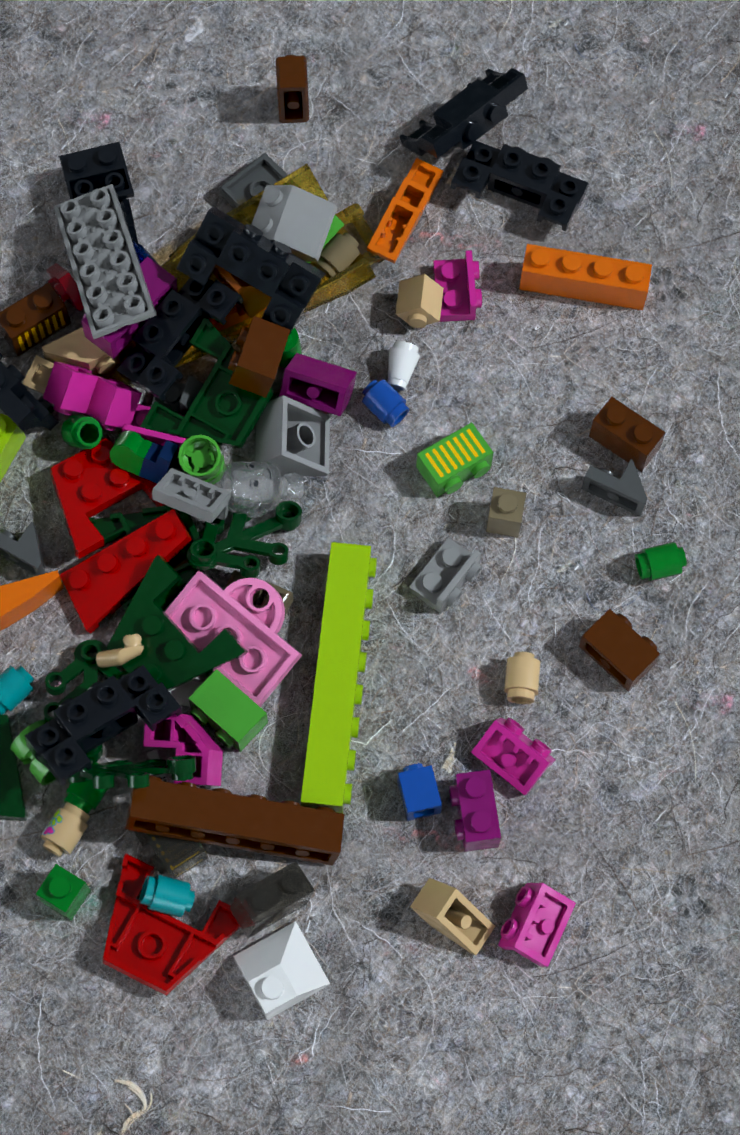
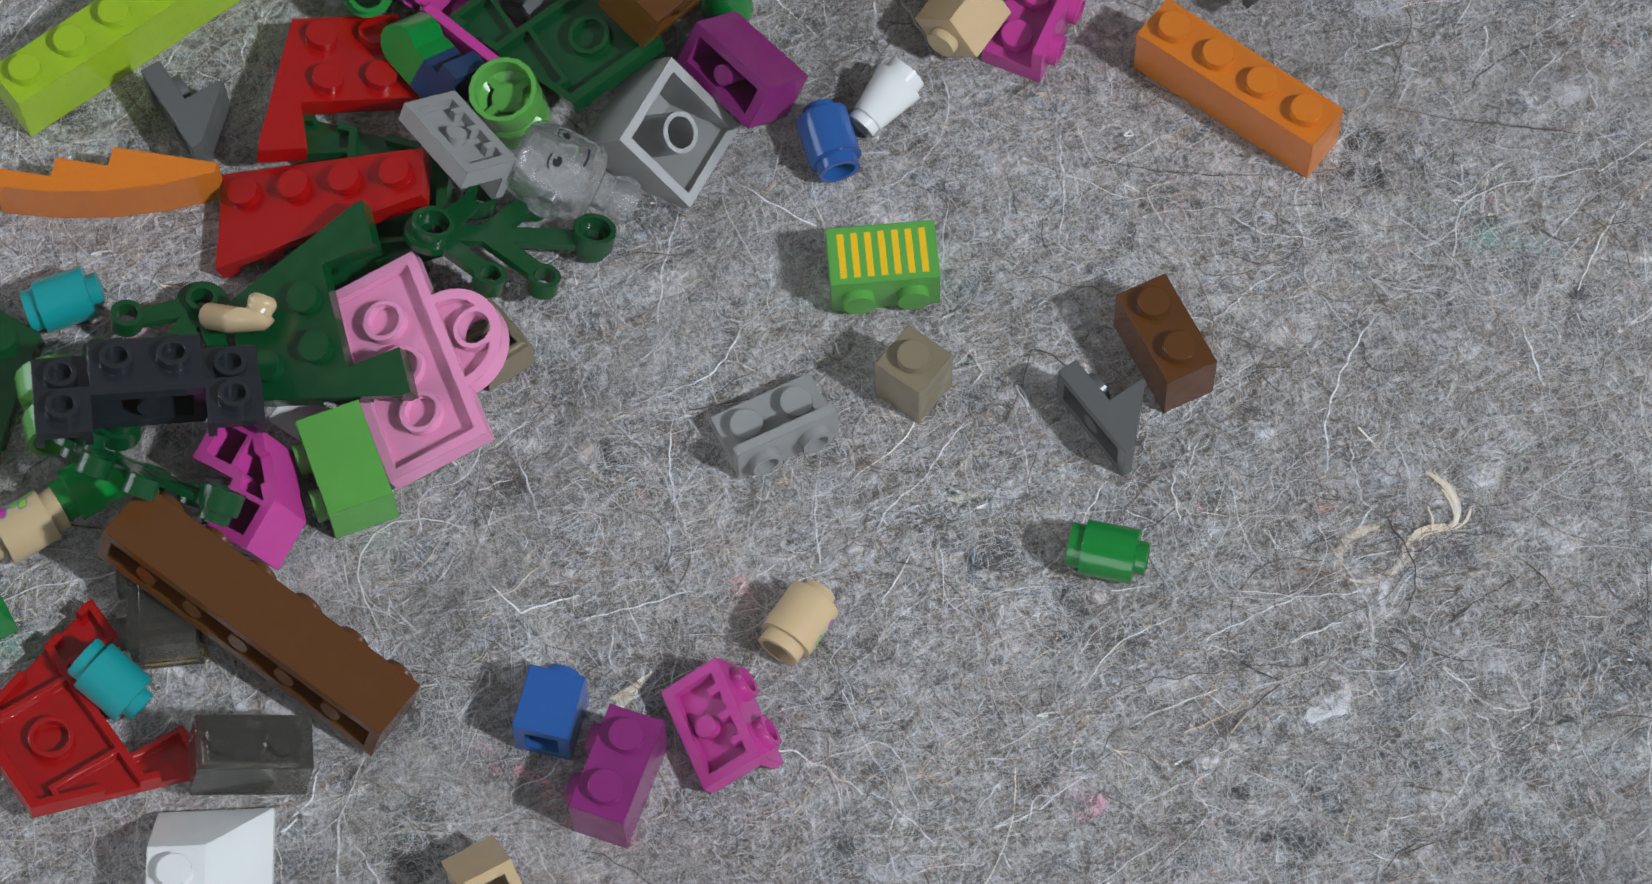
camera: 30 degrees right, 5 degrees down
lime brick [301,542,377,813] -> none
reddish brown brick [579,609,660,692] -> none

